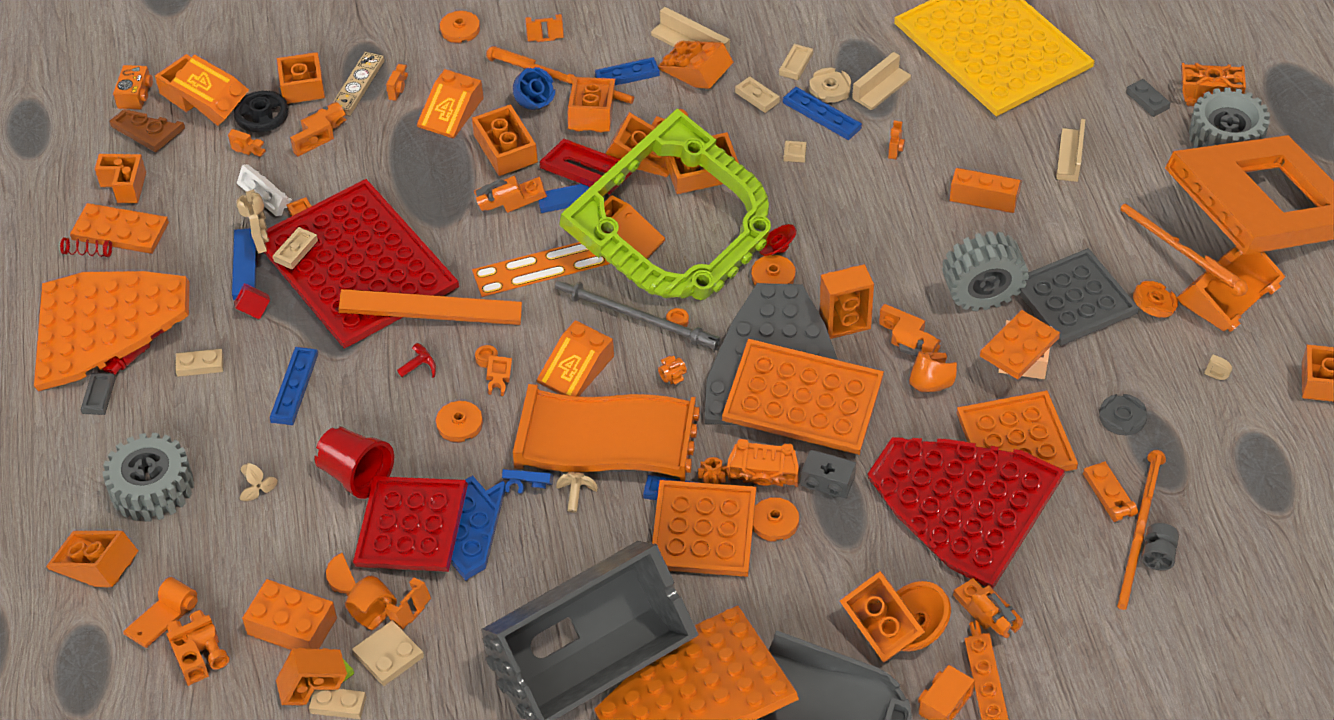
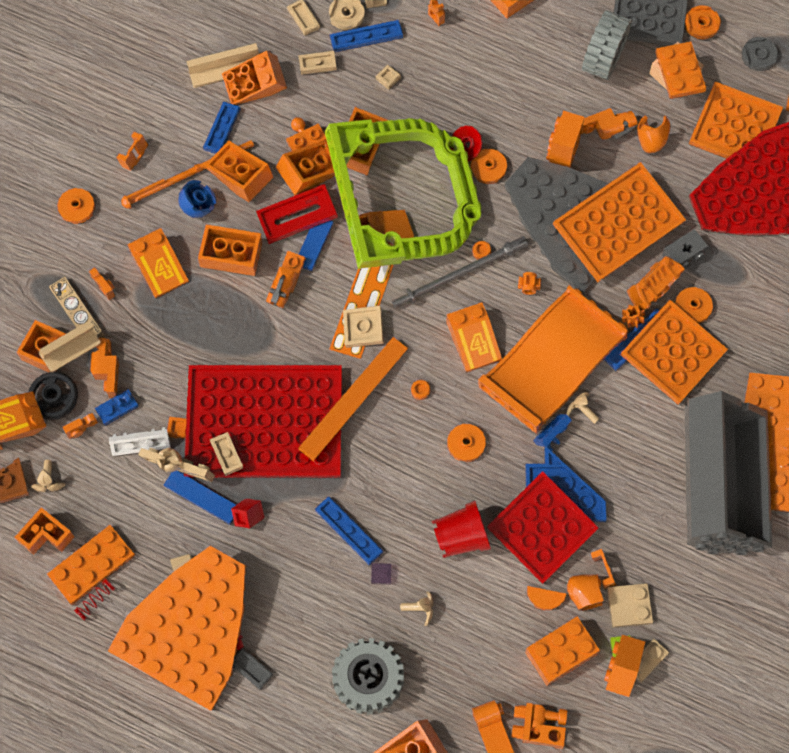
camera: 55 degrees left, 20 degrees up
tan plate [175,349,223,377] -> none
red plant [397,343,436,378] -> none
orange plate [486,355,512,396] -> none
none -> tan plant [31,460,65,492]
none -> tan panel [39,320,100,372]
none -> blue plate [95,389,139,426]
none -> tan plate [343,306,384,348]
none -> clear purple tile [371,563,391,585]
none -> orange plate [684,5,721,39]

